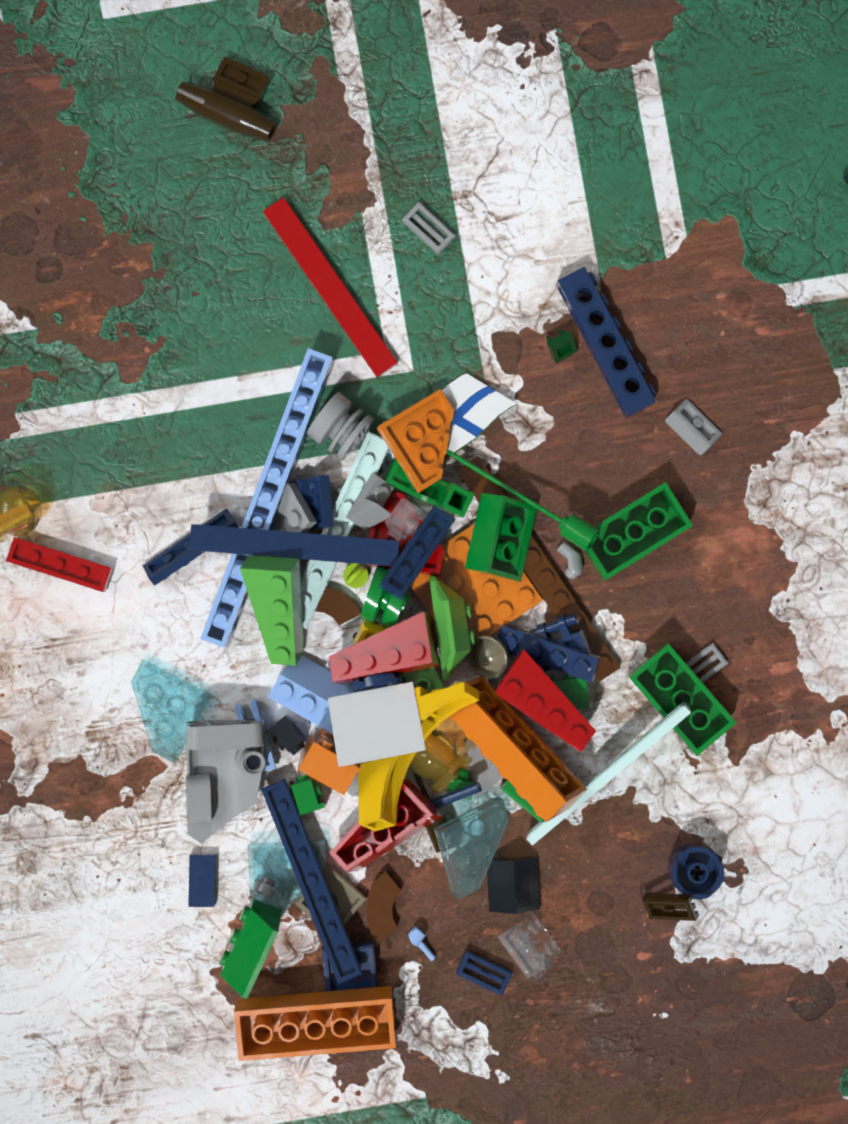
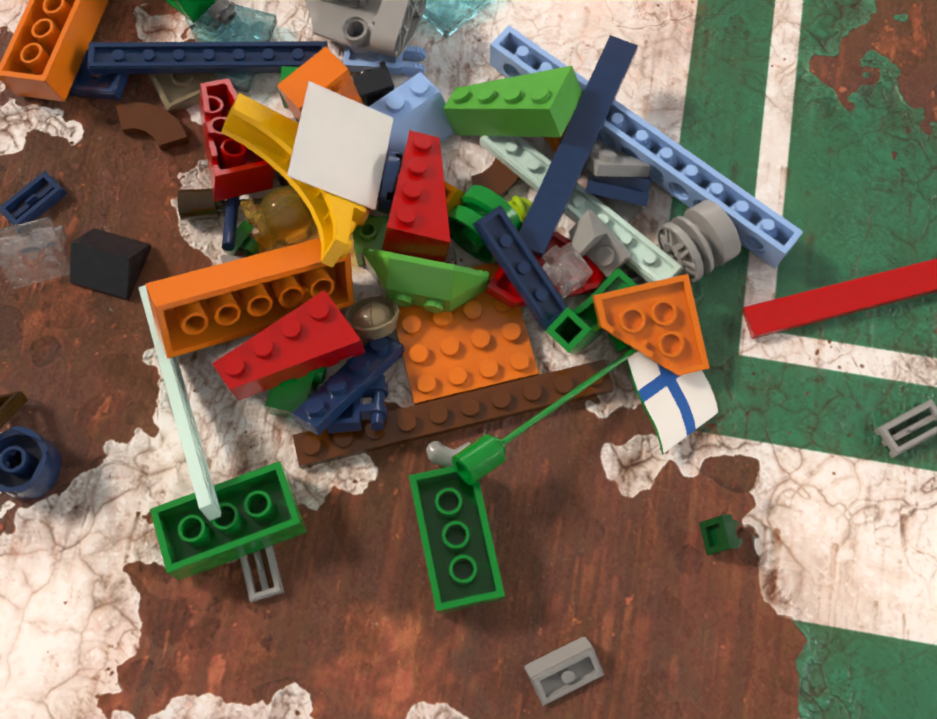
camera: 115 degrees right, 15 degrees down
dark blue plate [142,508,239,586] -> none
light blue hand [409,926,436,961] -> none
clear light blue plate [434,796,509,900] -> none
green slope [465,493,537,582] -> none
dark blue brick [556,267,657,419] -> none

